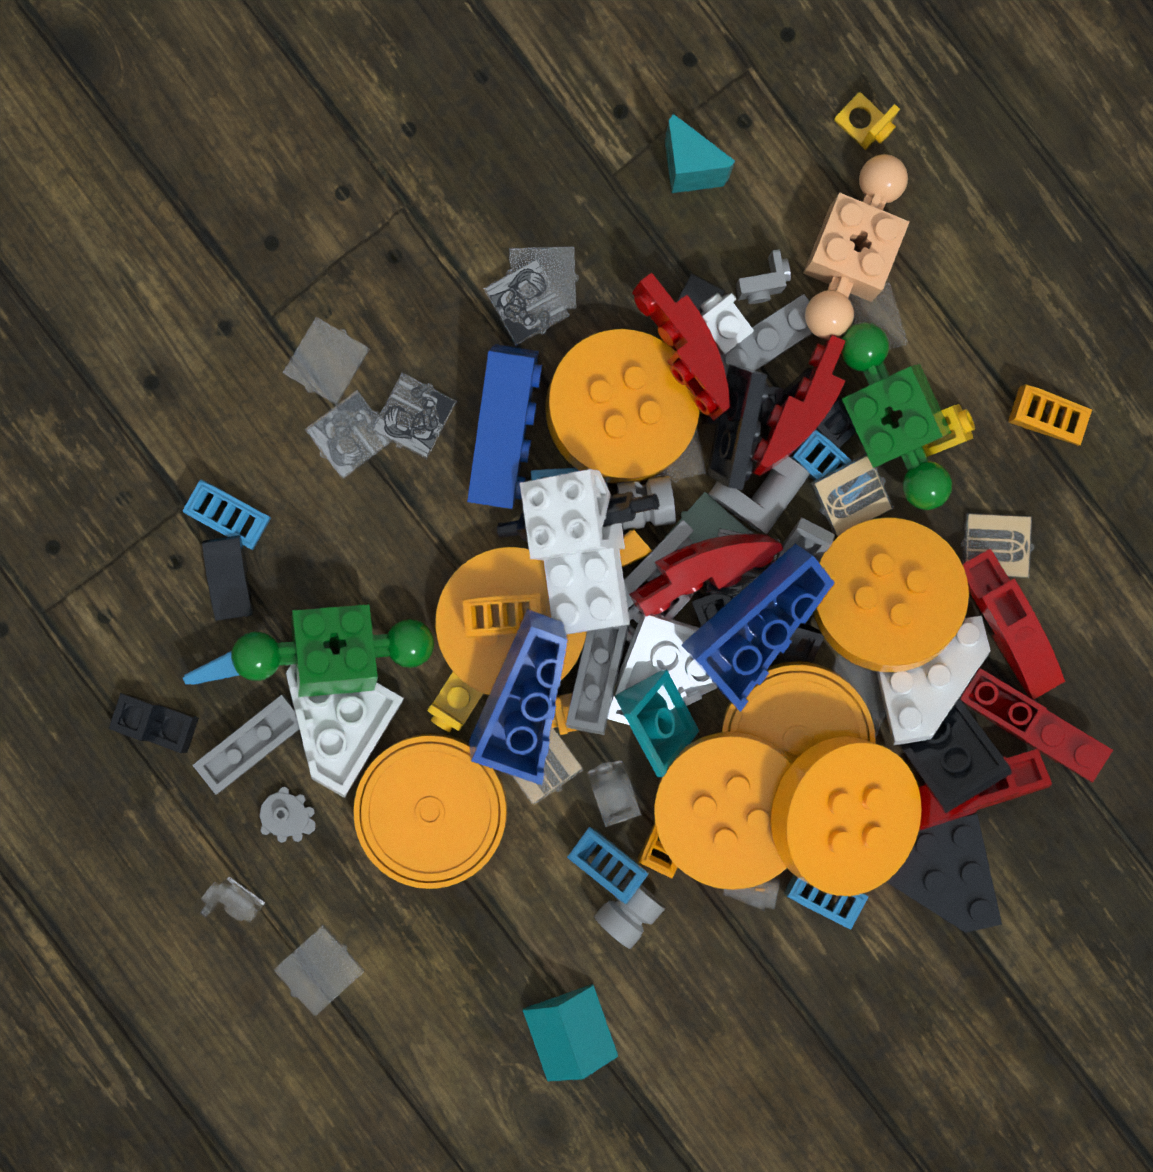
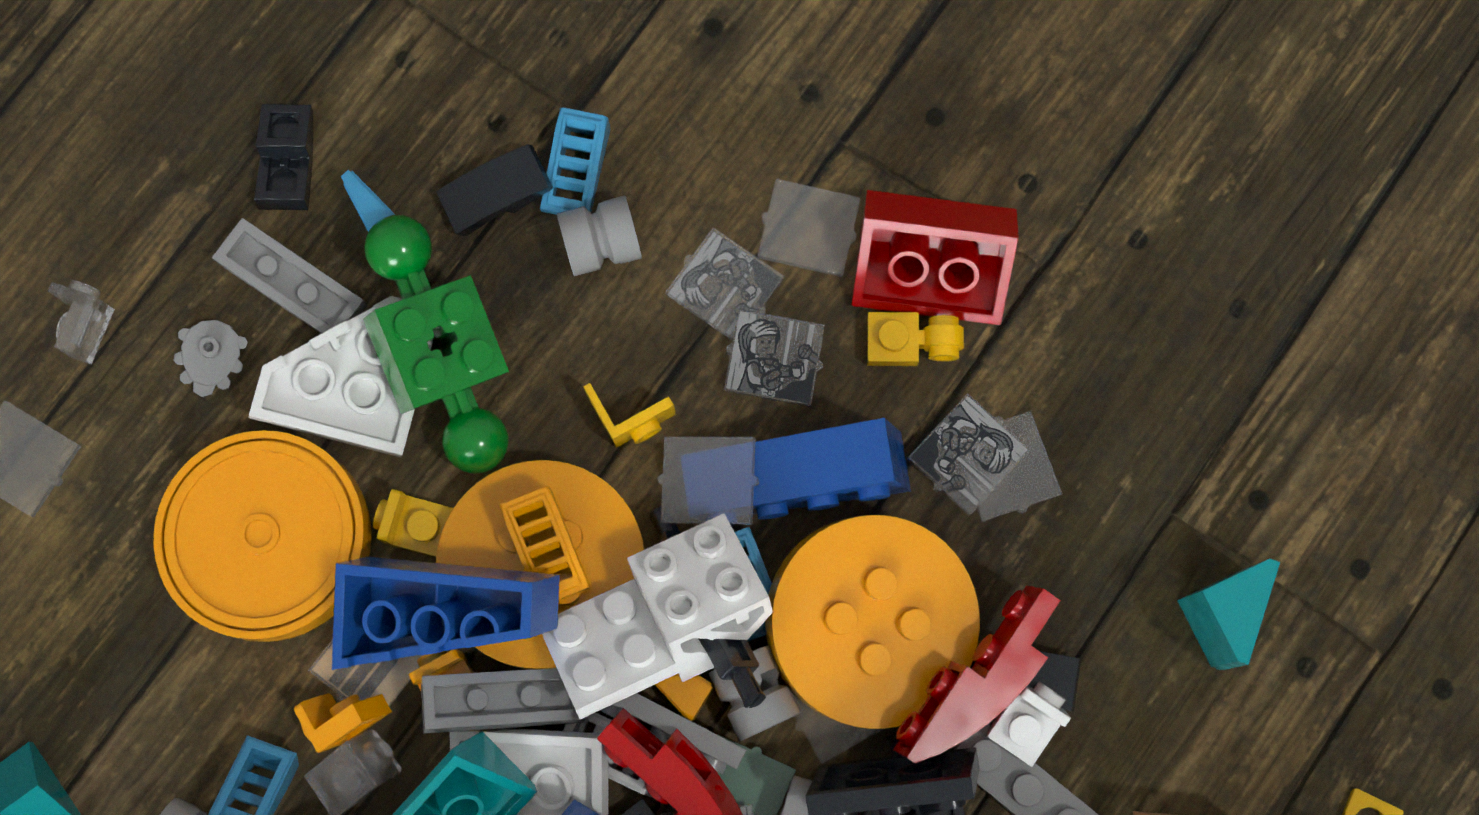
camera: 75 degrees right, 10 degrees down
light grey bracket [736,249,791,304] -> none
none -> light orange bracket [294,693,392,753]
none -> light grey wheel [557,195,642,276]
none -> yellow bracket [583,383,676,448]
none -> clear piece [658,437,759,525]
none -> red slope [851,190,1019,325]
none -> yellow plate [867,312,964,366]

